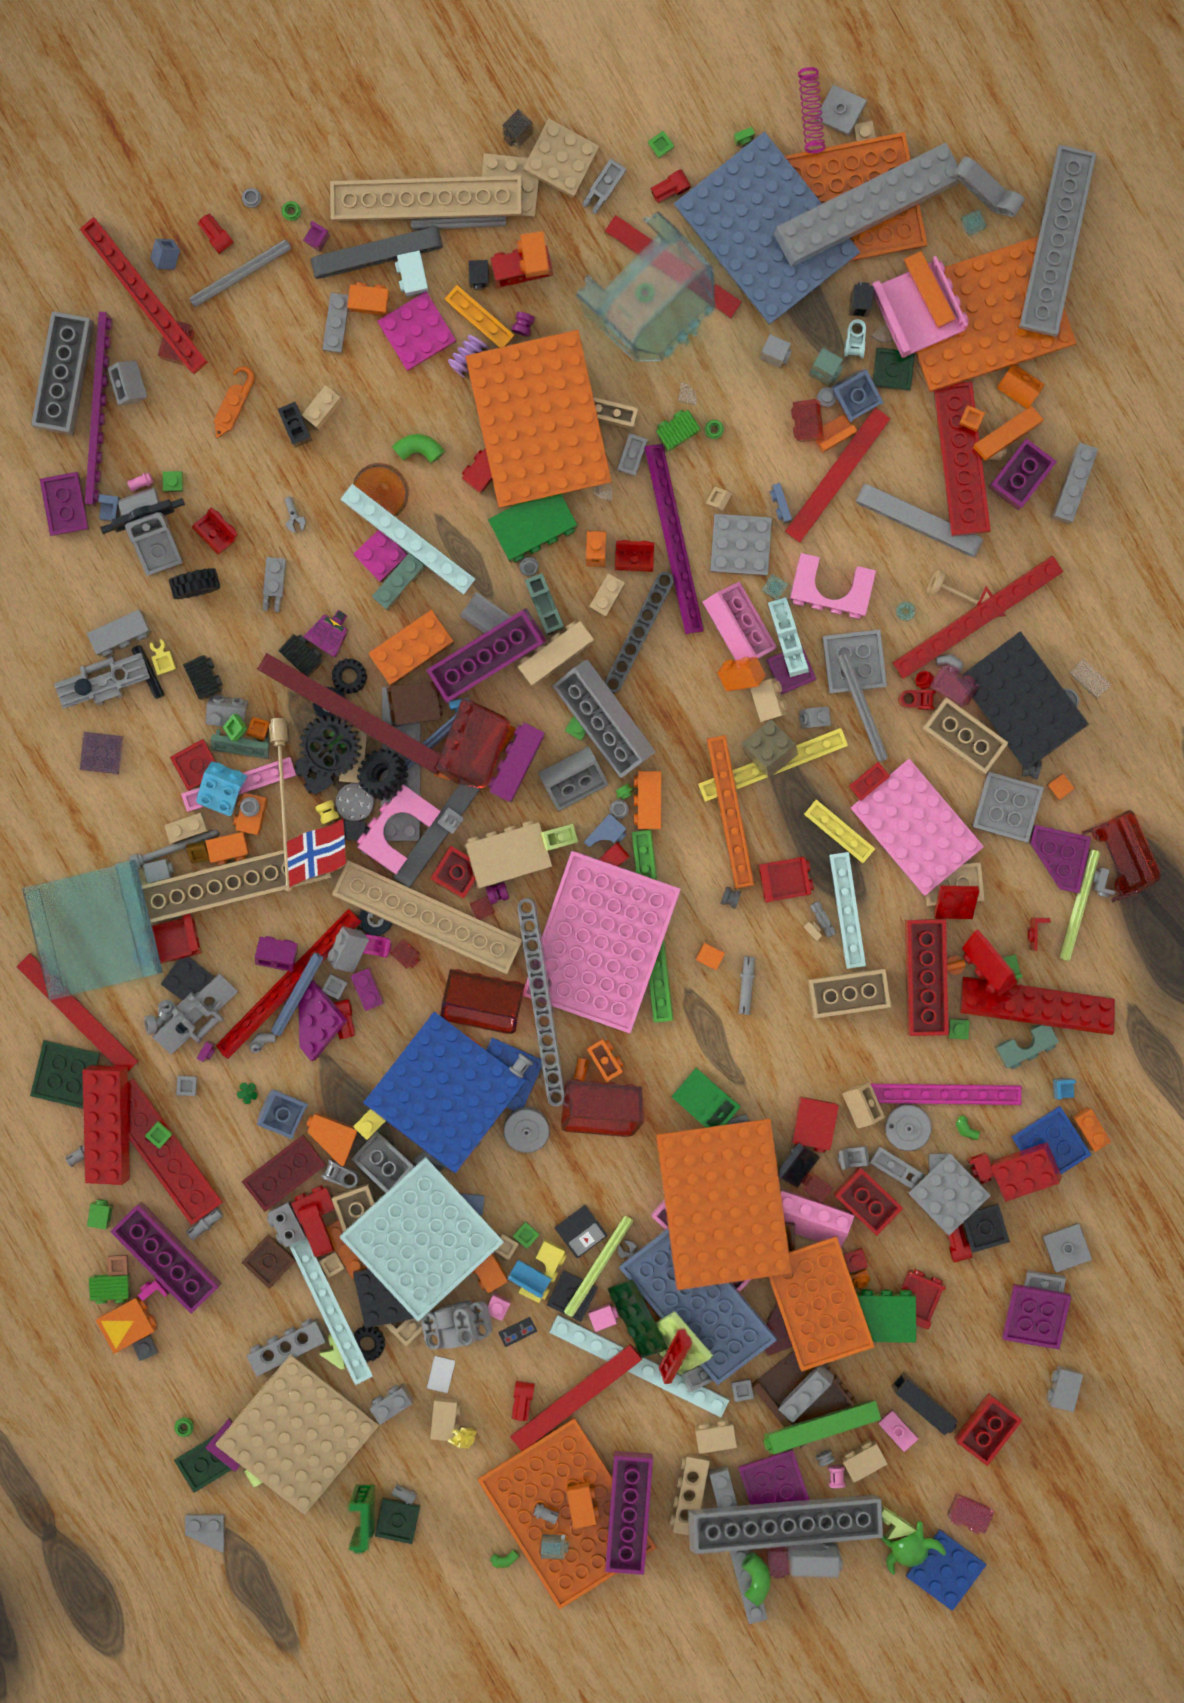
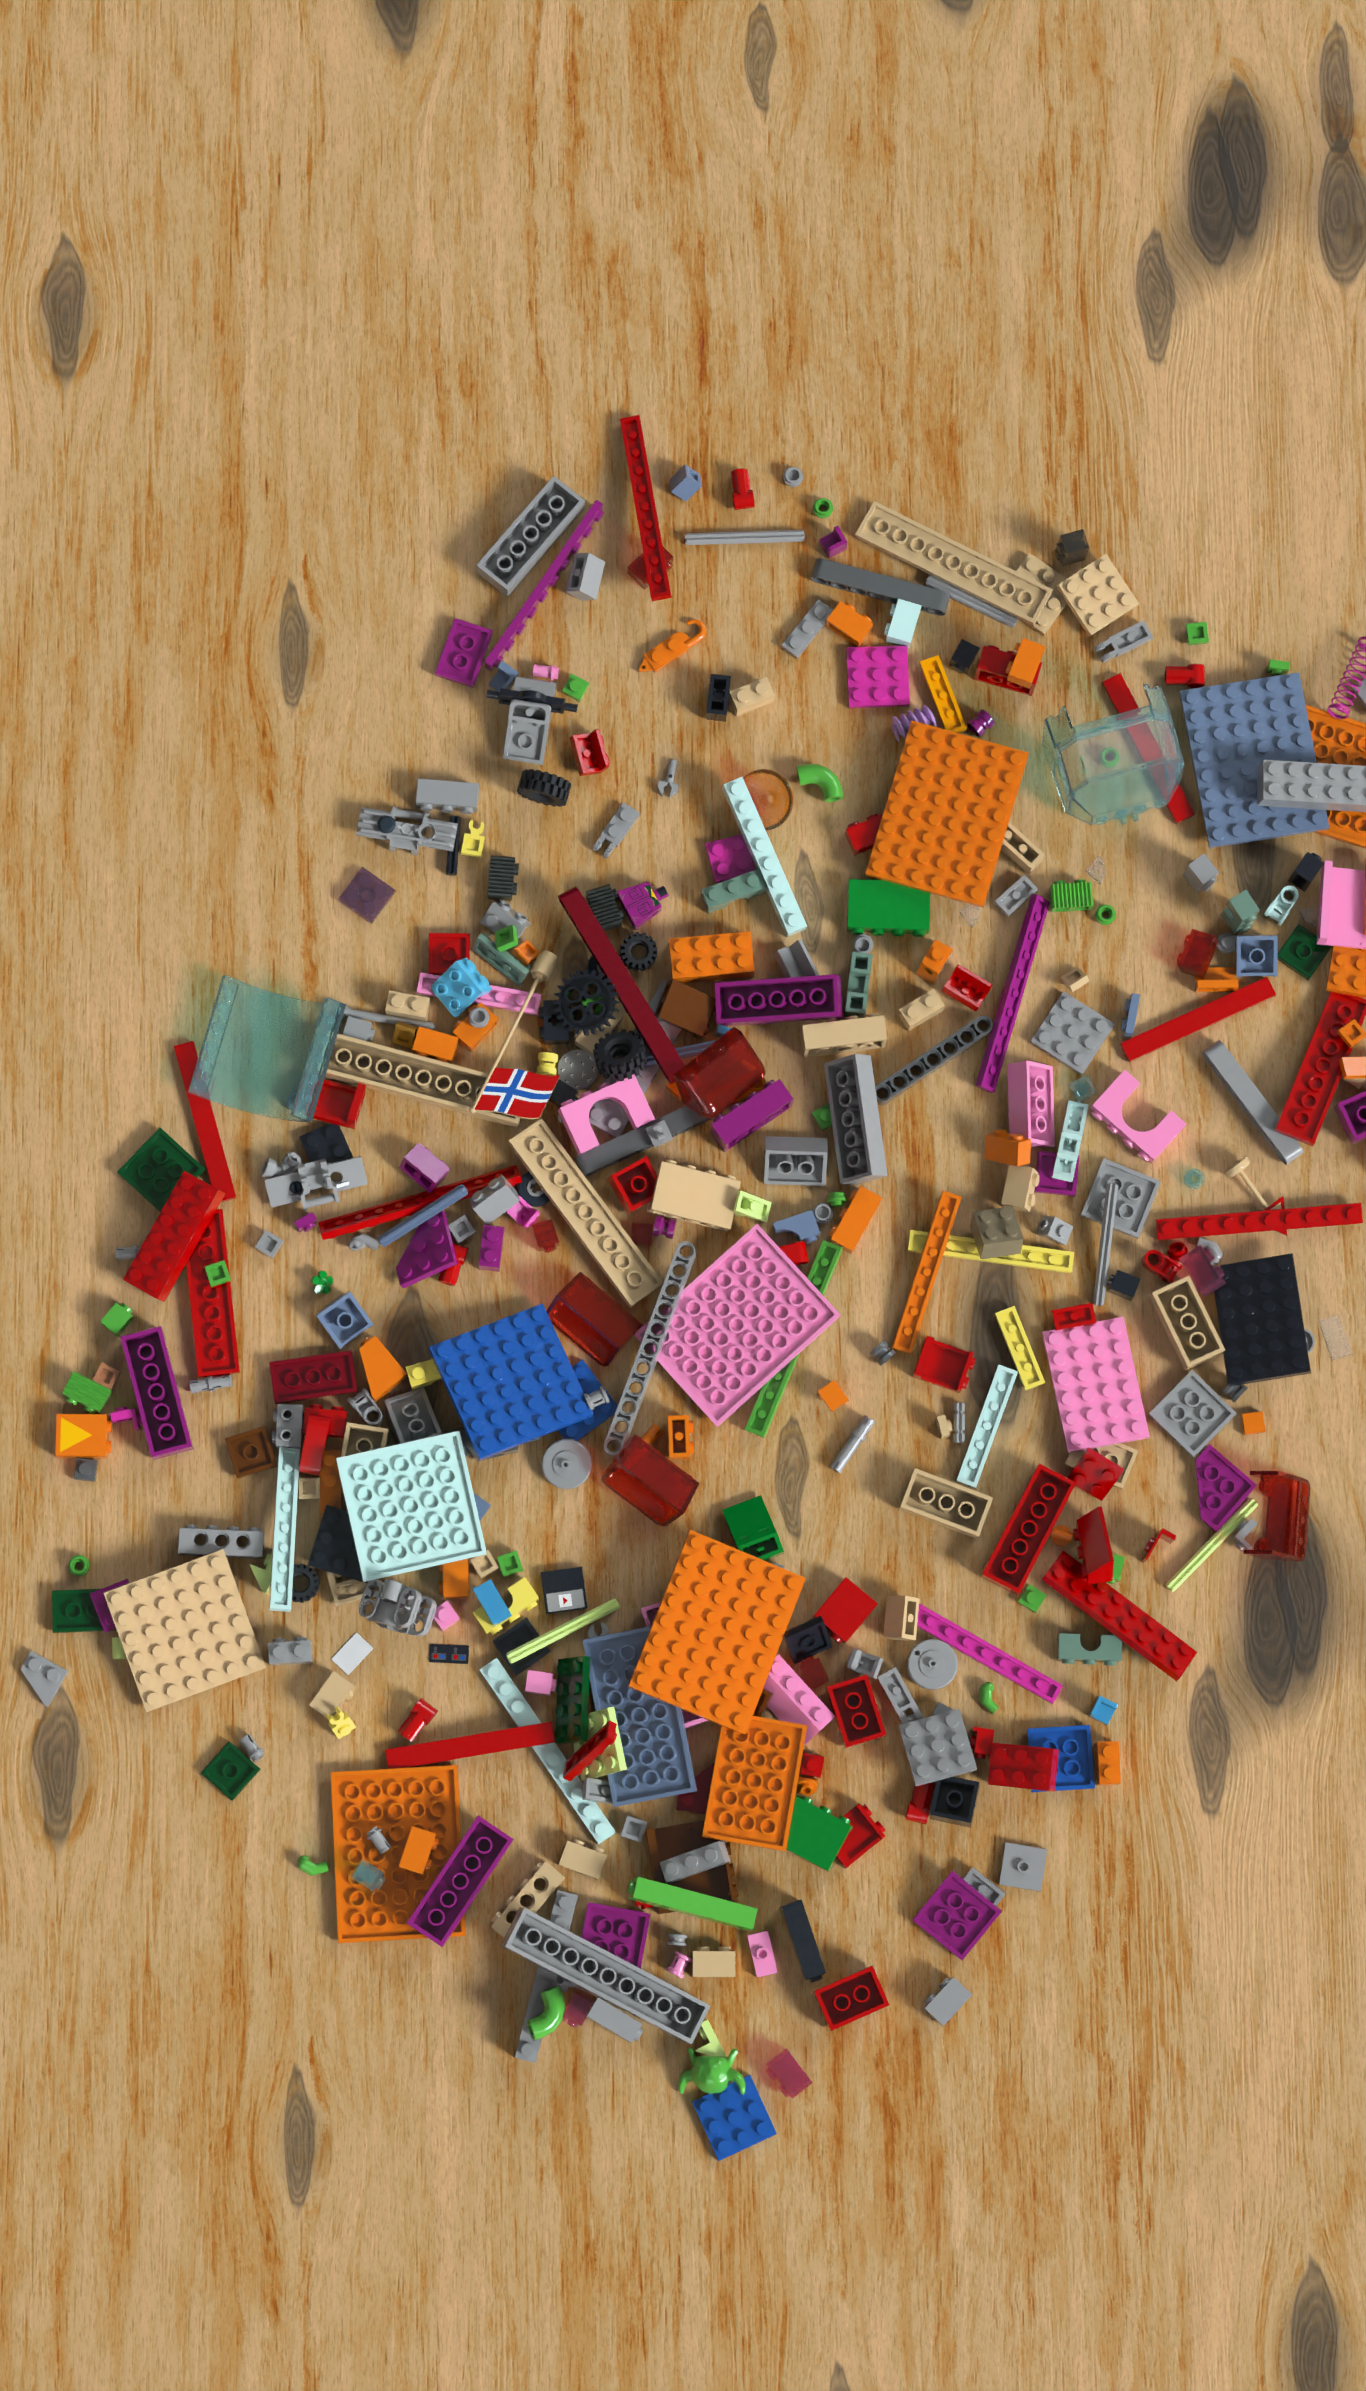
camera: 25 degrees right, 10 degrees down
green panel [349,1485,375,1554] -> none
none -> black brick [1107,1270,1141,1301]

